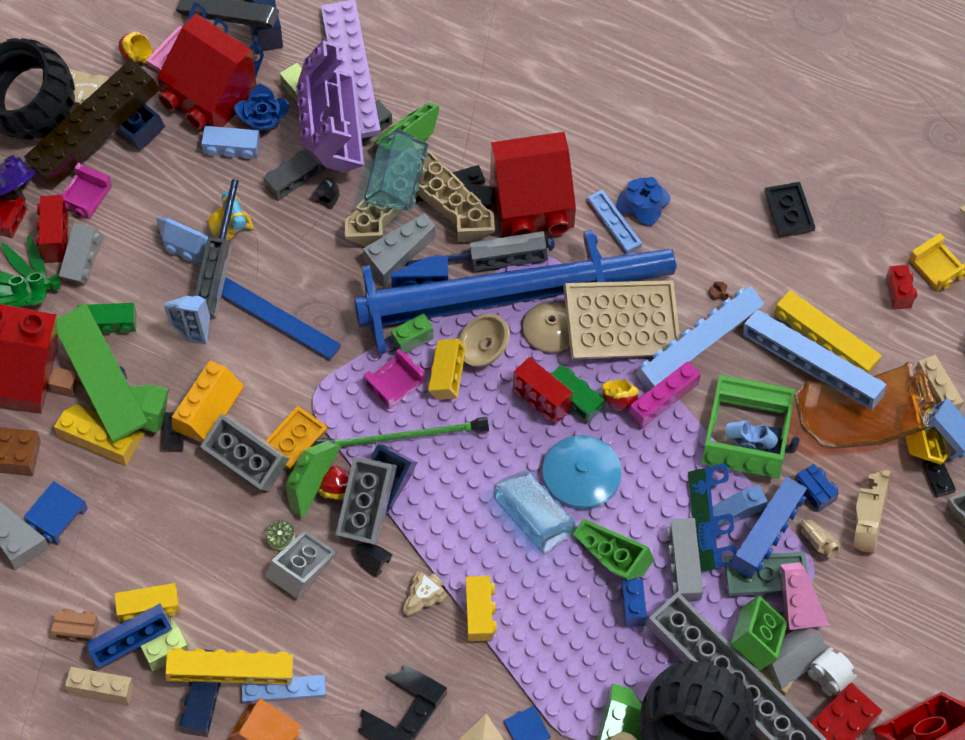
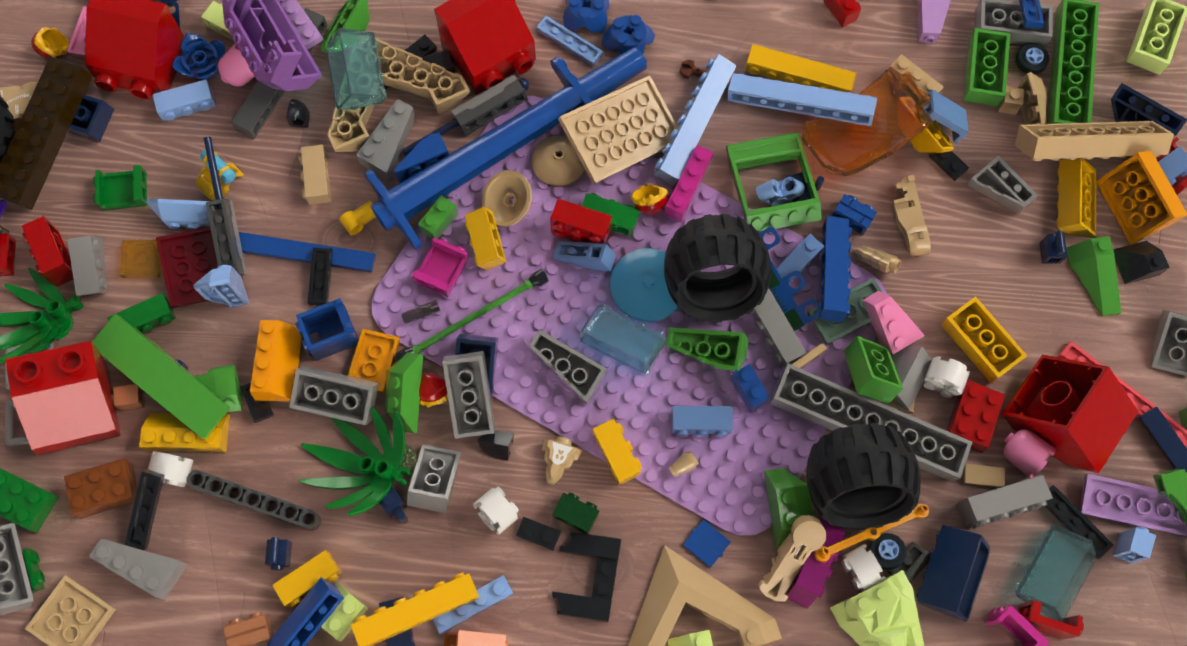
camera: 25 degrees left, 10 degrees up
blue panel [24,481,88,545] -> none
dark pink panel [57,163,112,220] -> none
none -> green panel [93,165,147,211]
none -> clear yellow plate [119,239,161,278]
none -> black plate [125,468,165,551]
none -> white brick [148,451,194,487]
none -> dark red plate [156,226,218,309]
none -> dark grey beam [187,470,321,531]
none -> bright pink cylinder [218,43,255,87]
none -> dark blue brick [265,537,292,570]
none -> blue container [295,298,359,361]
none -> tan brick [299,144,331,205]
none -> green plant [299,406,411,517]
none -> black tile [308,247,333,305]
none -> yellow piece [339,200,376,235]
none -> dark blue brick [379,486,408,524]
none -> clear smoke axle [401,300,440,324]
none -> white brick [473,487,519,535]
none -> black plate [516,517,561,551]
none -> light grey wedge [529,330,607,405]
none -> dark green brick [552,492,599,534]
none -> medium blue slope [553,241,616,271]
none -> blue brick [602,15,655,55]
none -> black tyre [664,214,771,323]
none -> tan cone [669,451,699,478]
none -> medium blue brick [671,406,733,437]
none -> tan tile [792,344,827,369]
none -> yellow brick [941,296,1027,384]

